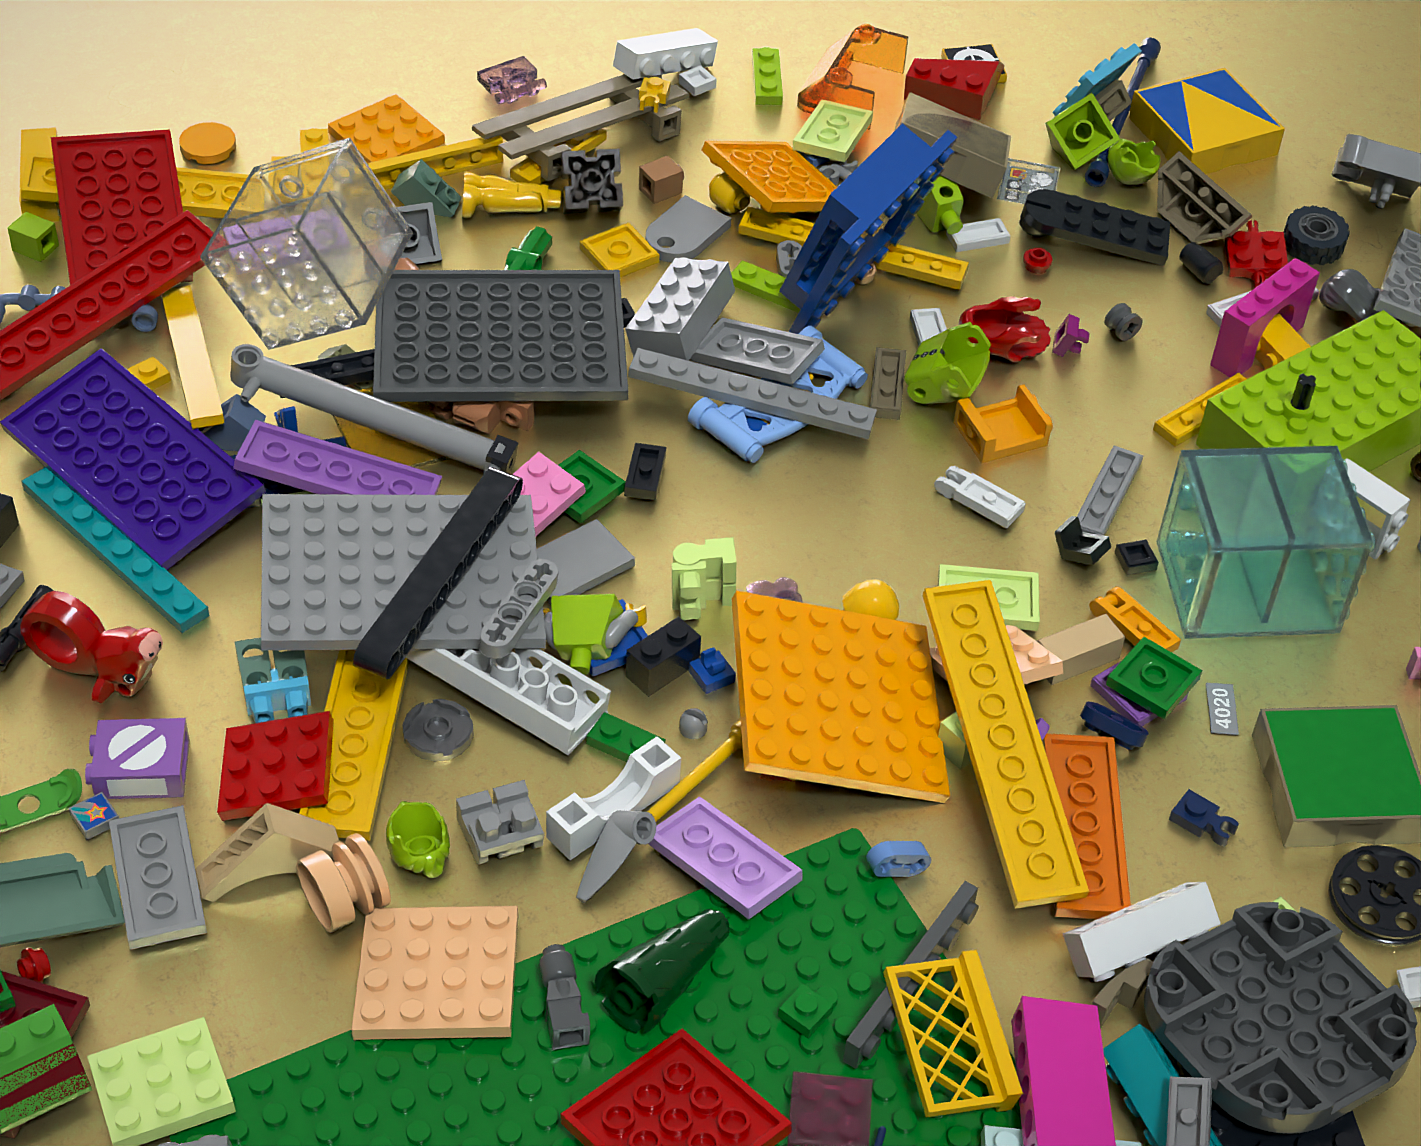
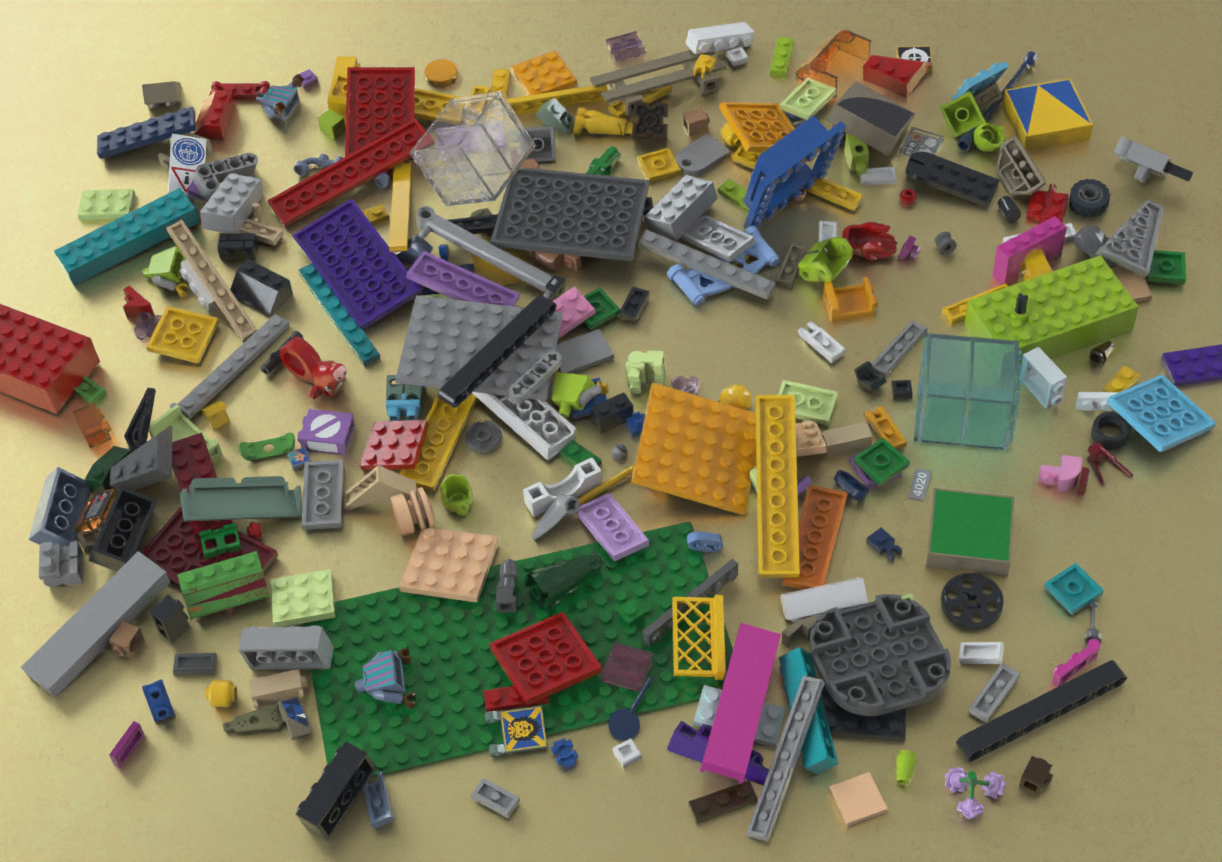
camera: 20 degrees right, 5 degrees up
light grey hips [456,780,544,865] -> none

